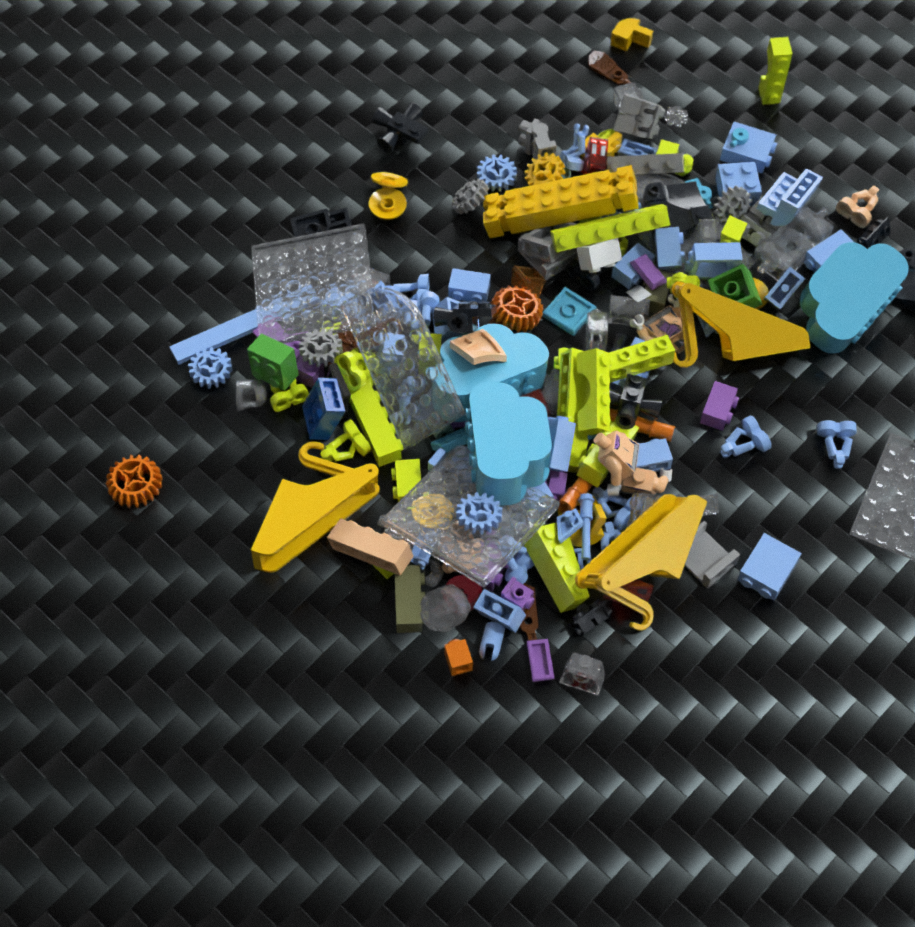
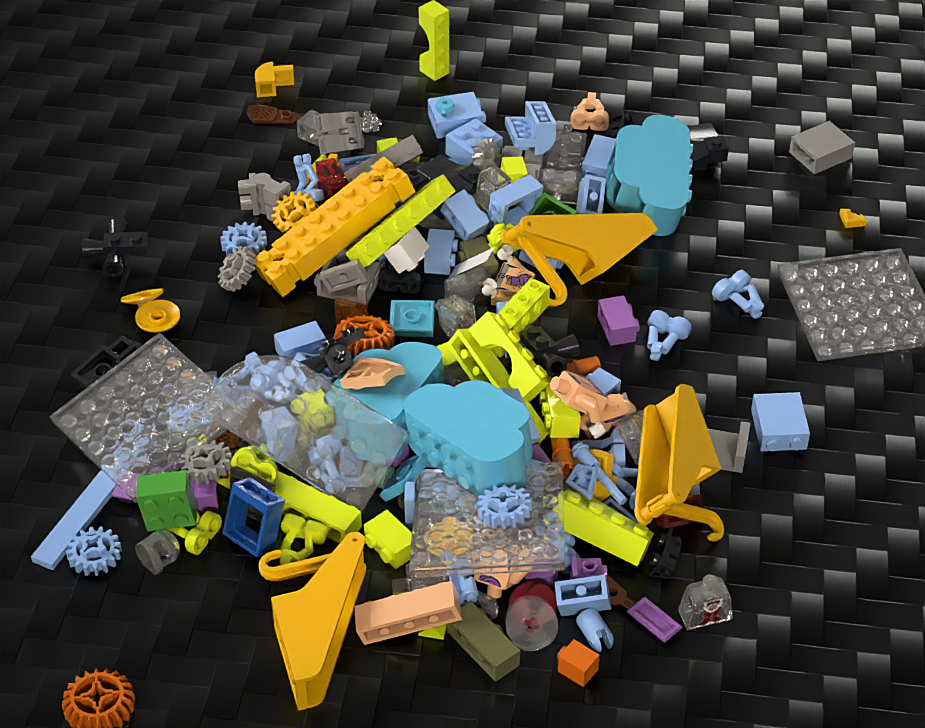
camera: 35 degrees left, 15 degrees down
medium lavender tile [630,254,667,290] -> none

